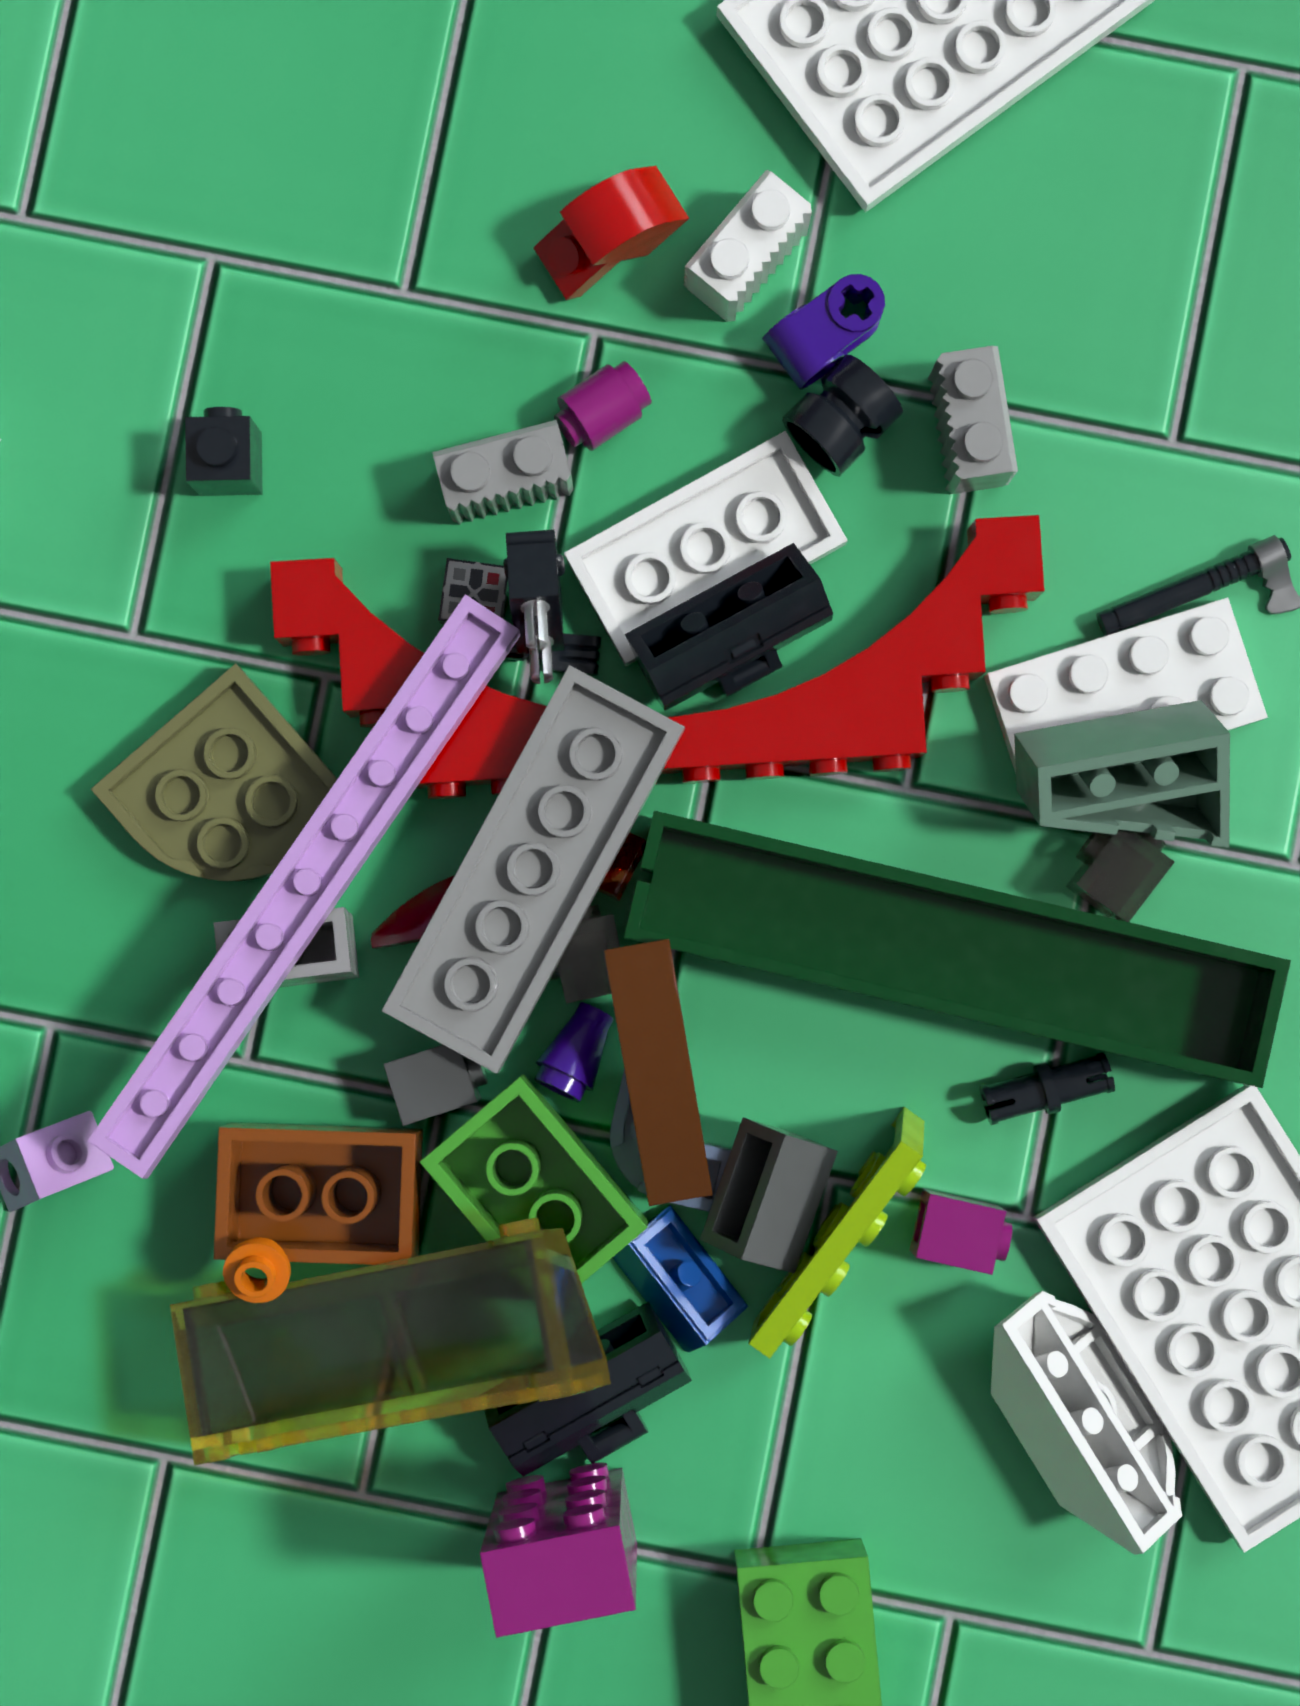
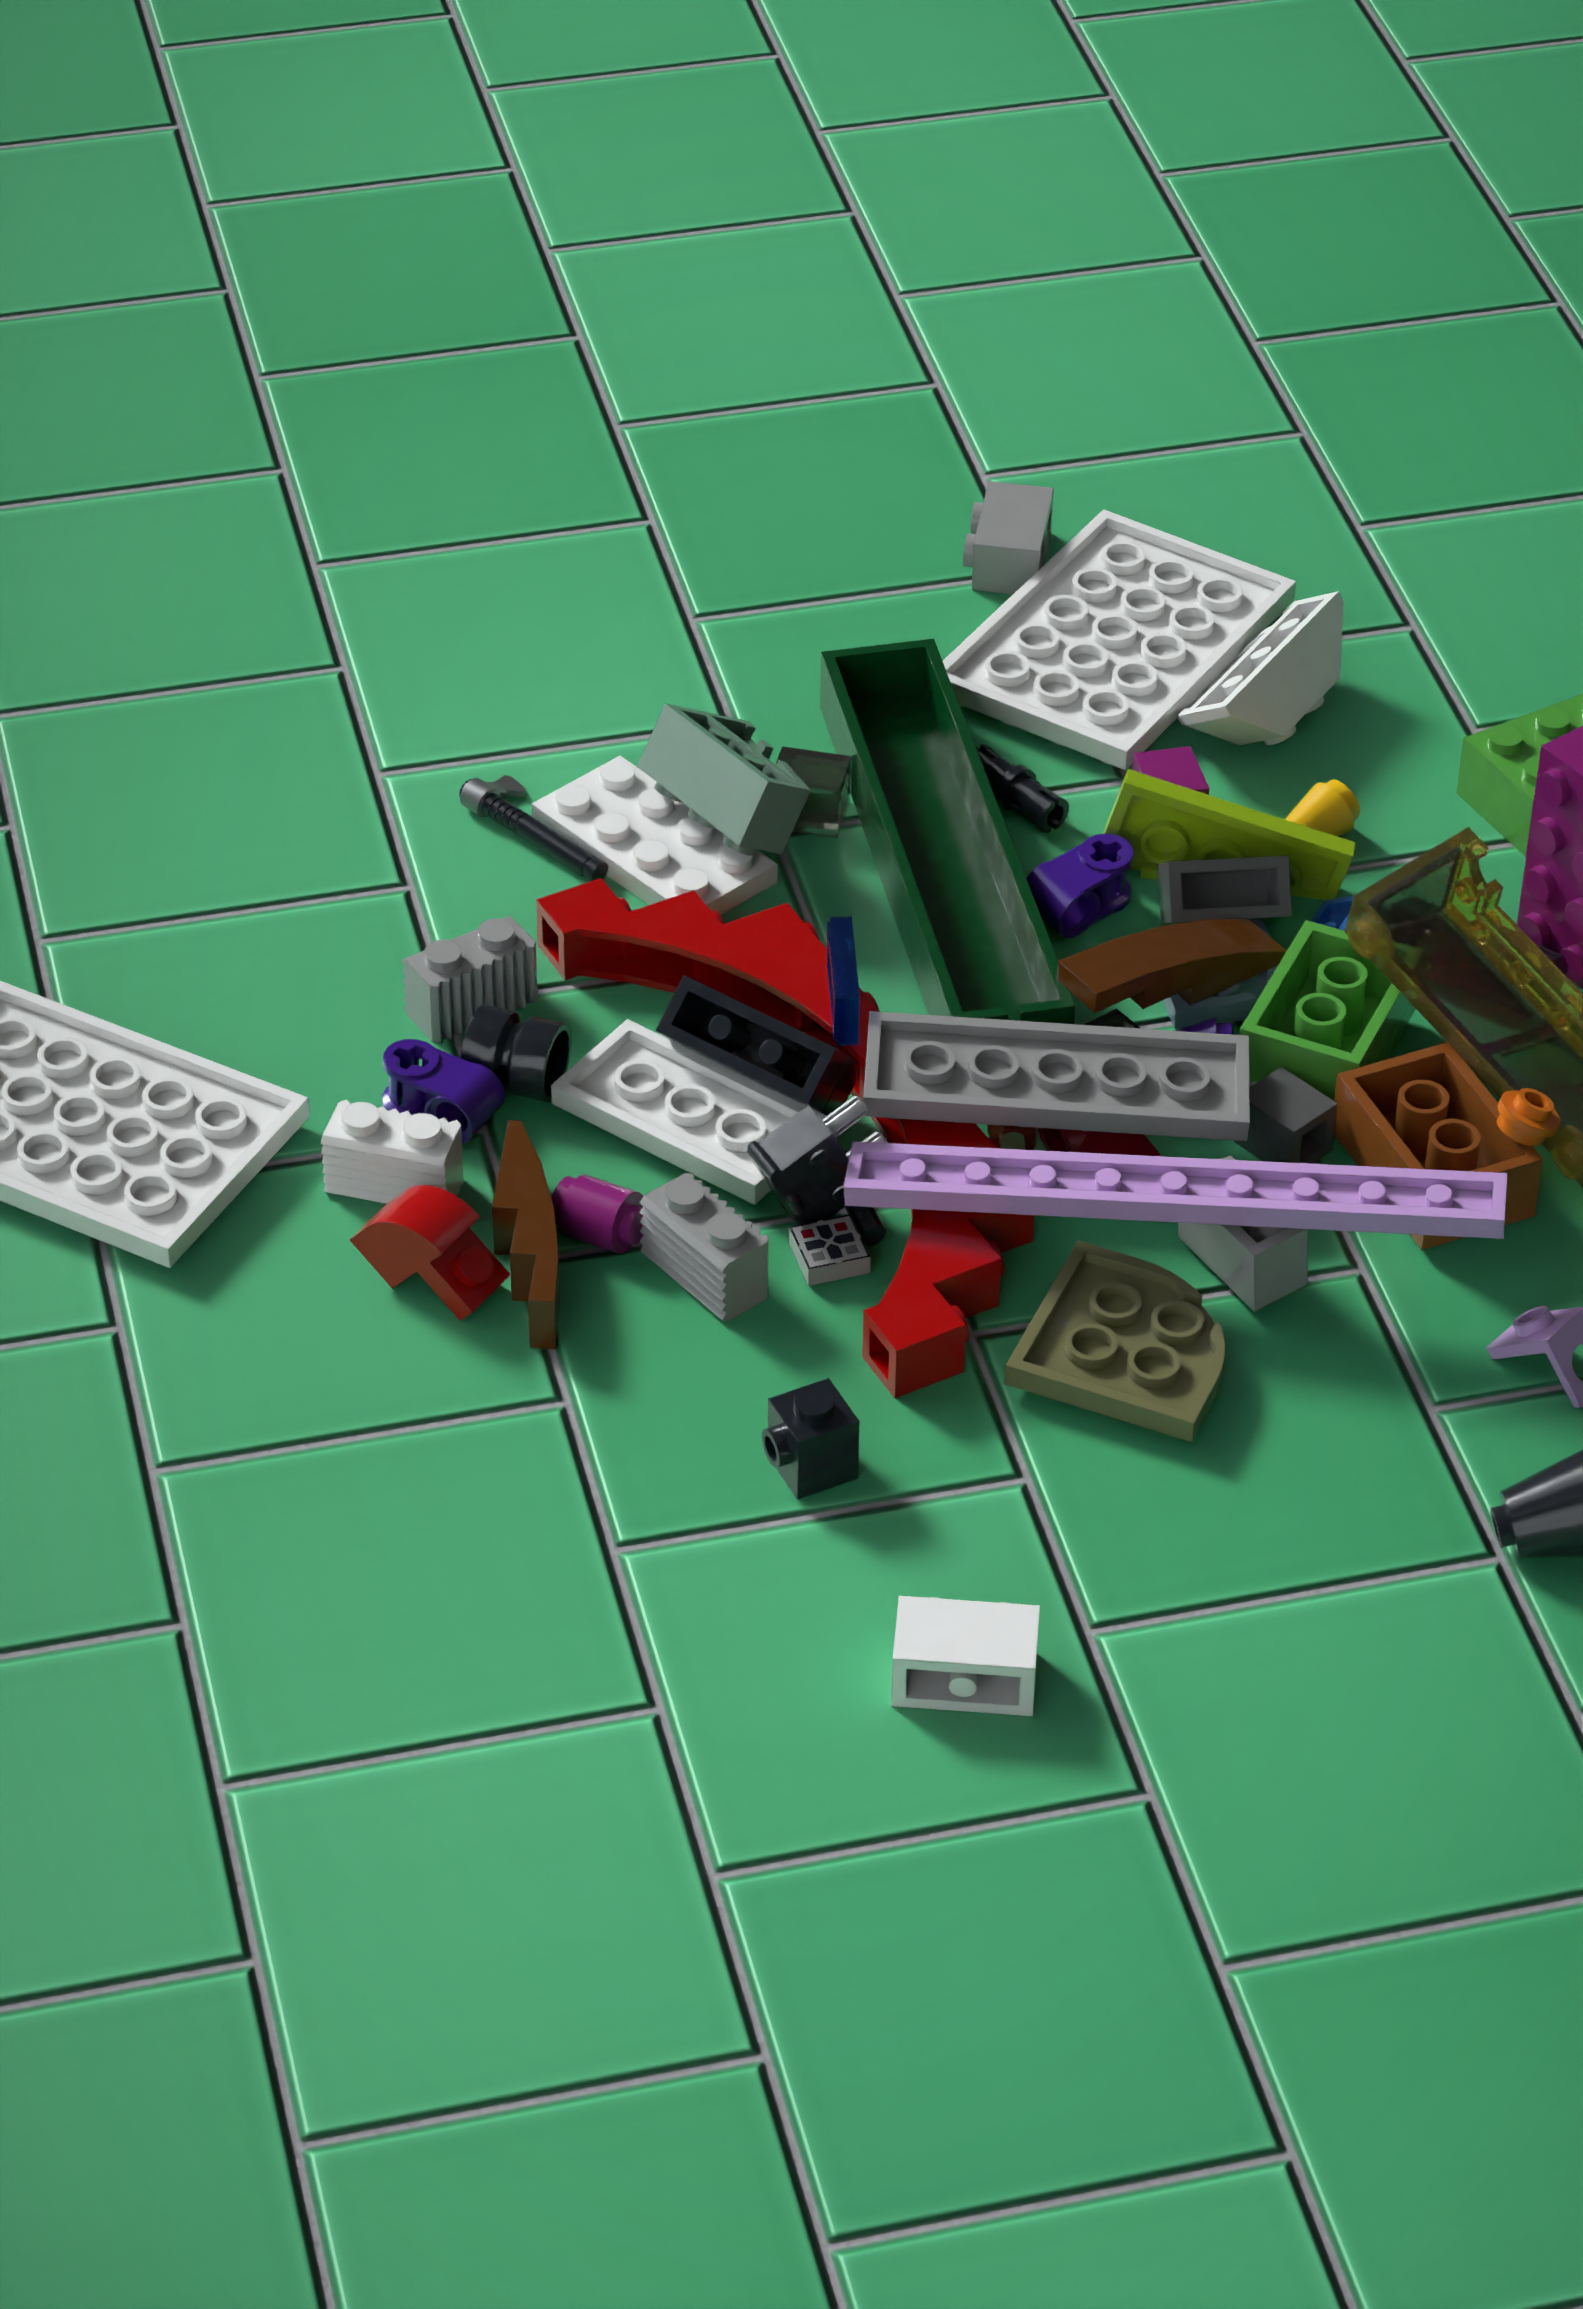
camera: 115 degrees left, 45 degrees down
none -> reddish brown slope [492,1120,560,1349]
none -> clear blue tile [826,916,860,1046]
none -> dark purple piece [1026,834,1134,938]
none -> yellow cone [1285,780,1360,837]

